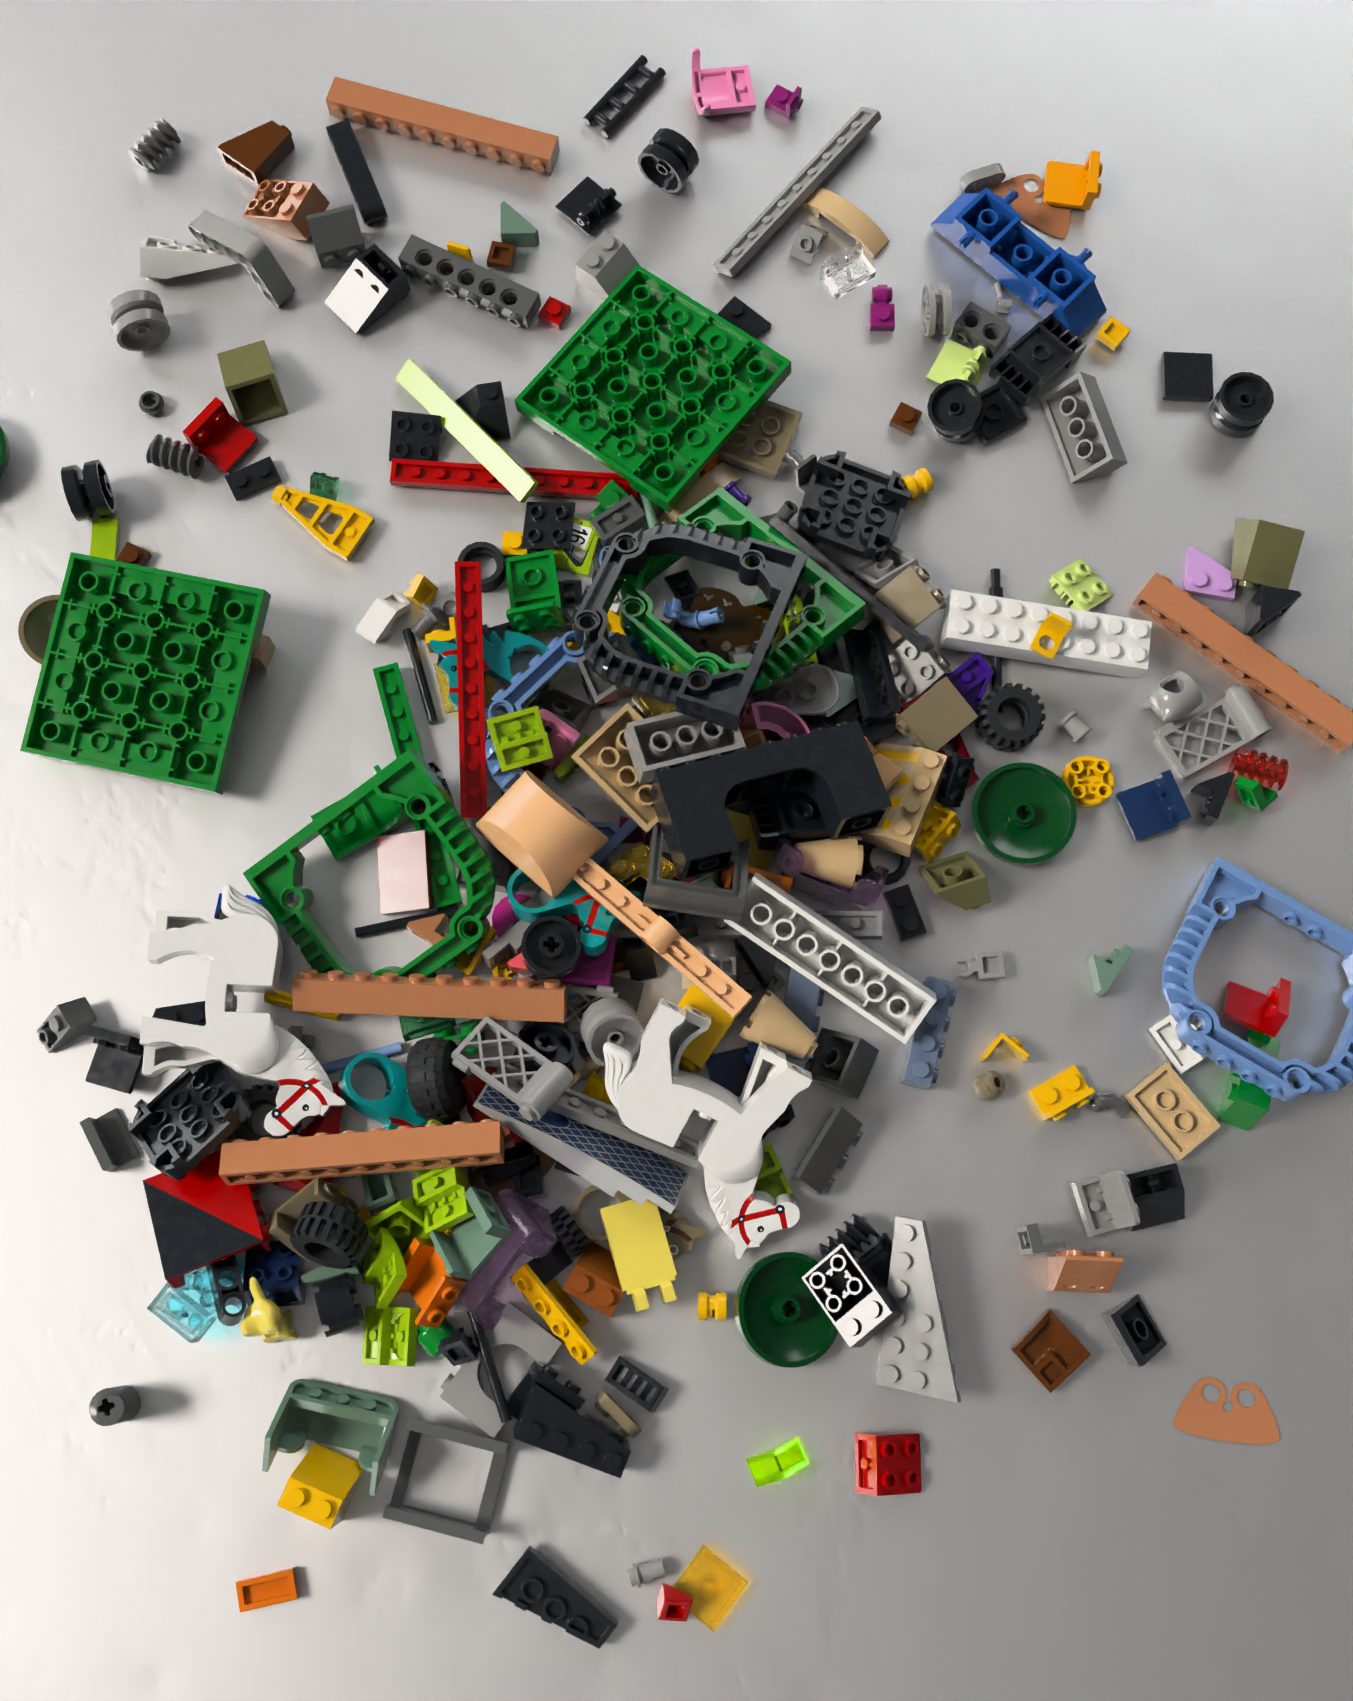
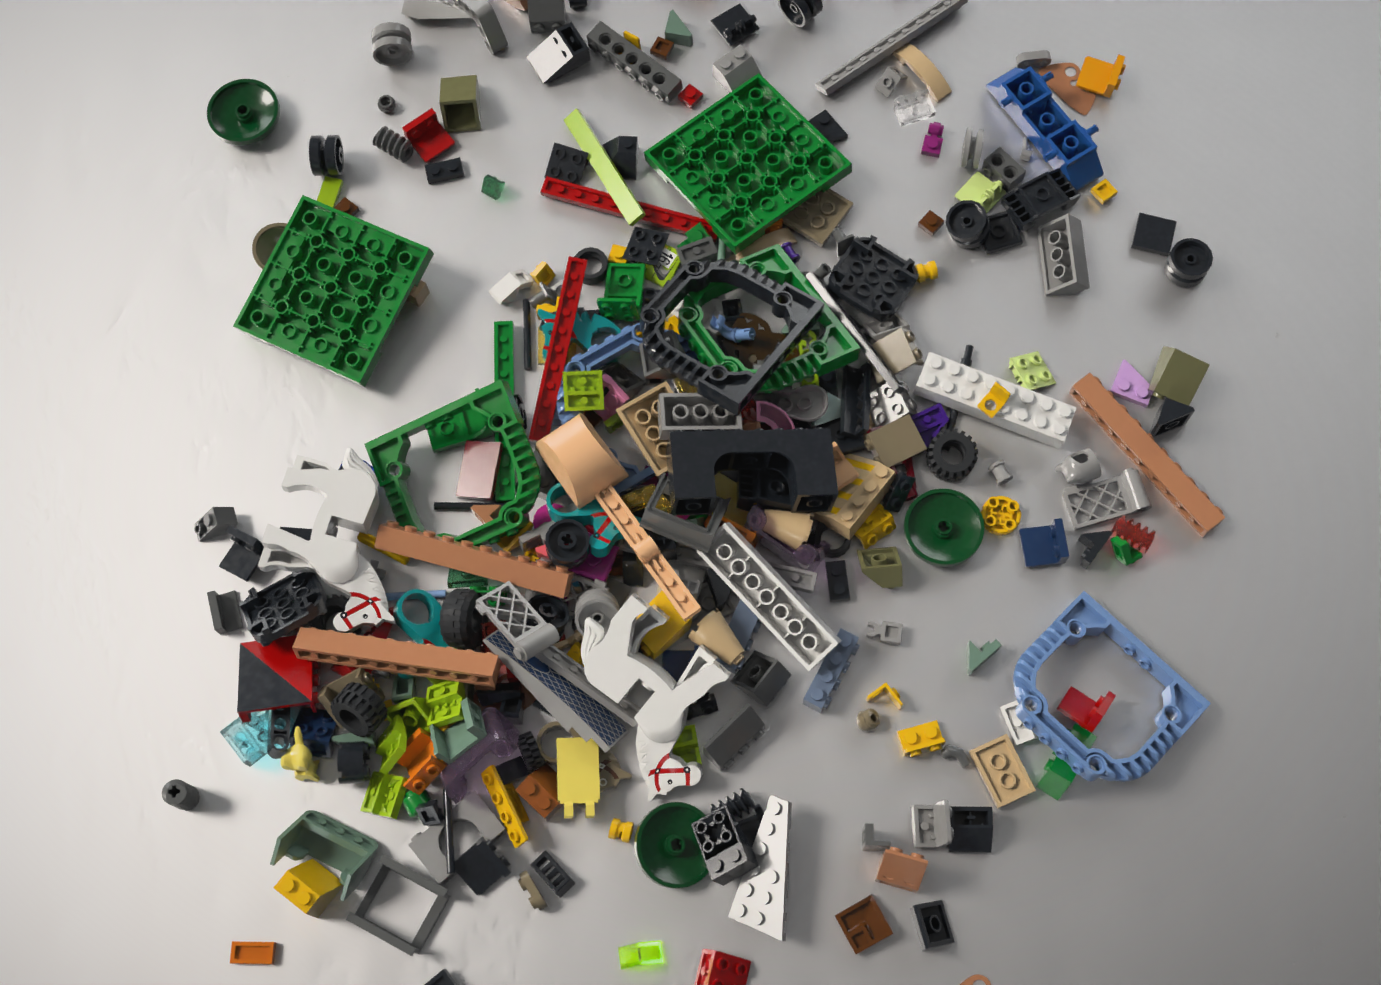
camera: 20 degrees right, 5 degrees down
yellow plate [271,484,375,561] -> none
black wedge [513,1379,631,1478] -> none

